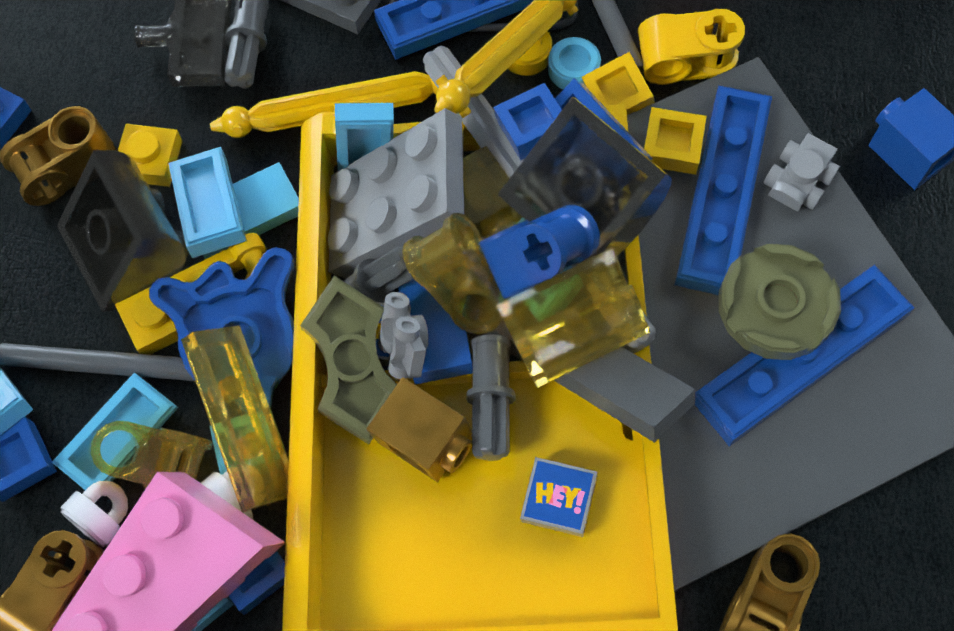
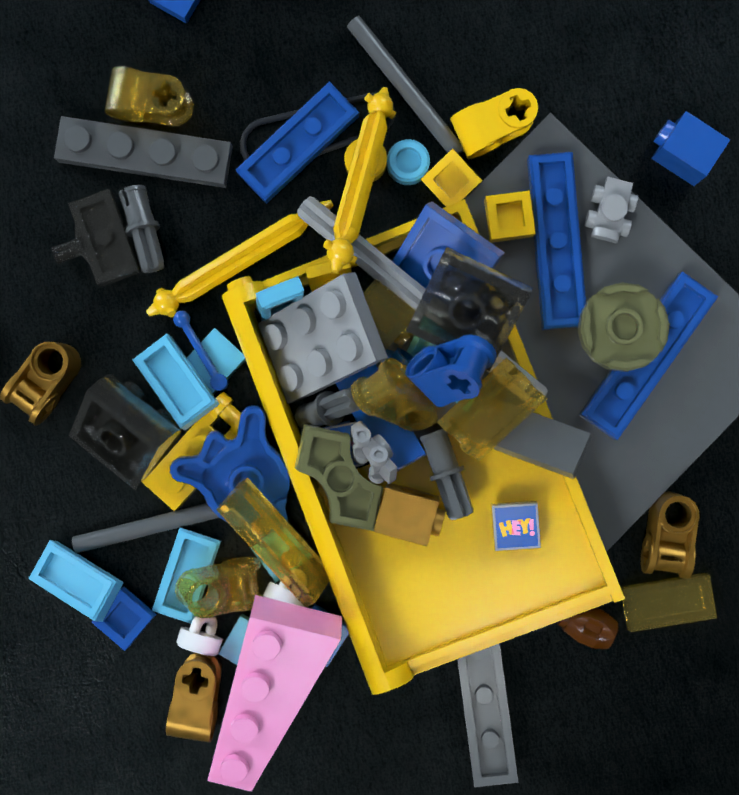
camera: 20 degrees left, 20 degrees up
yellow plate [112,124,183,187] -> none
blue plate [493,83,572,161] -> none
none -> blue hinge [173,311,228,391]

